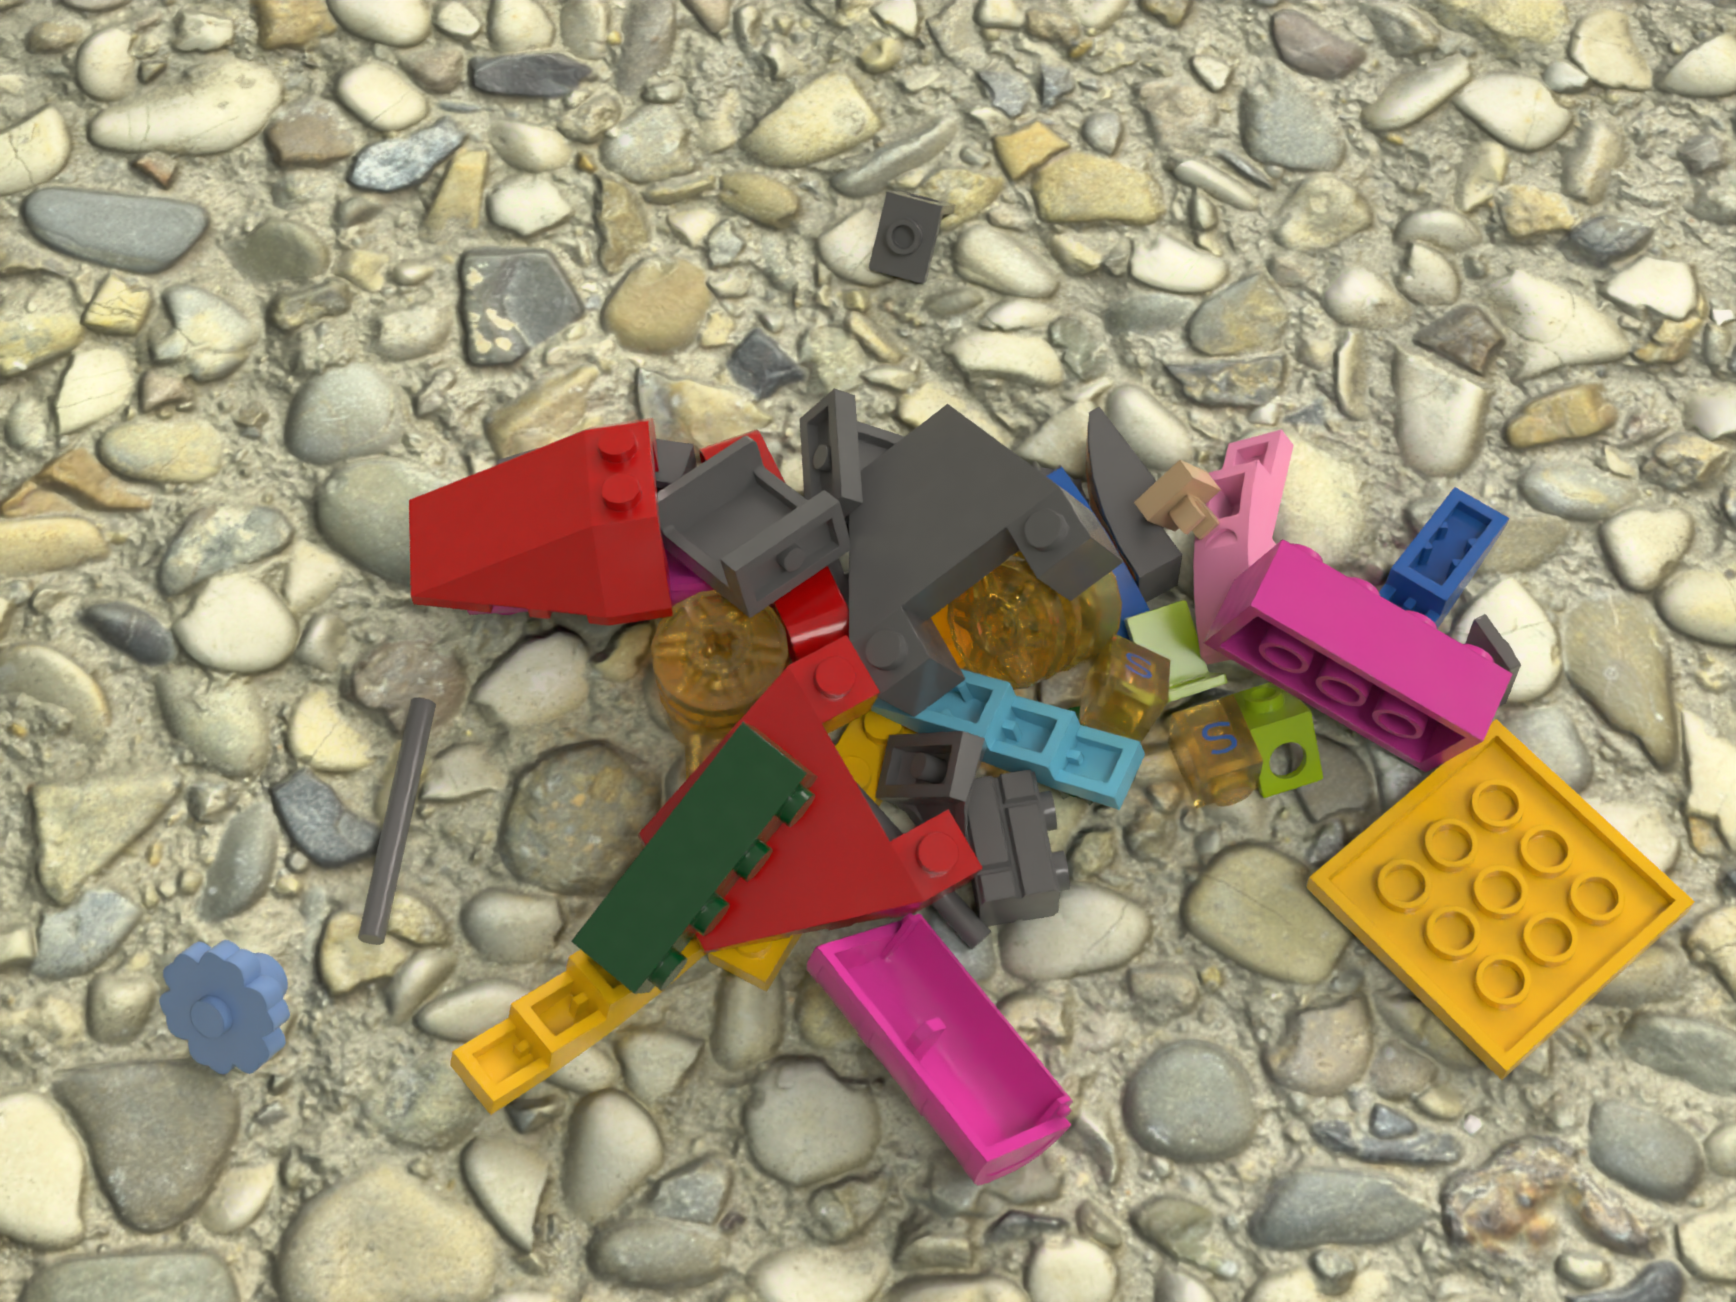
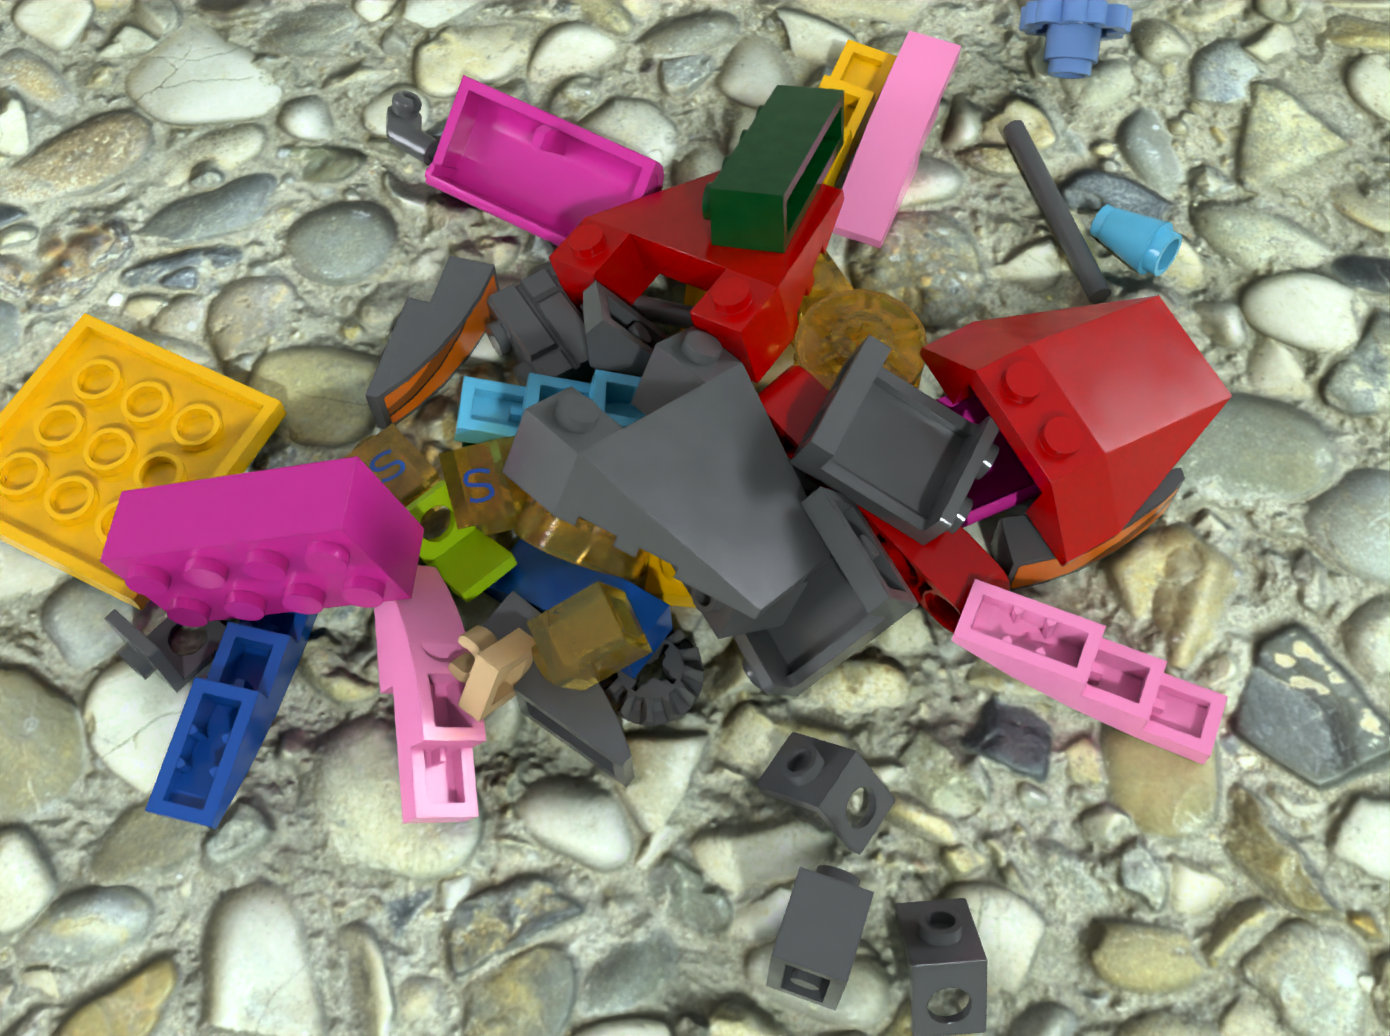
camera: 155 degrees right, 0 degrees up
none -> dark grey slope [365,256,500,430]
none -> dark grey arm [386,91,440,165]
none -> clear yellow brick [527,581,653,691]
none -> dark grey bracket [756,732,895,855]
none -> dark grey brick [766,865,874,1011]
none -> bright pink slope [832,30,961,249]
none -> bright pink slope [952,579,1228,765]
none -> medium azure cone [1090,204,1182,276]

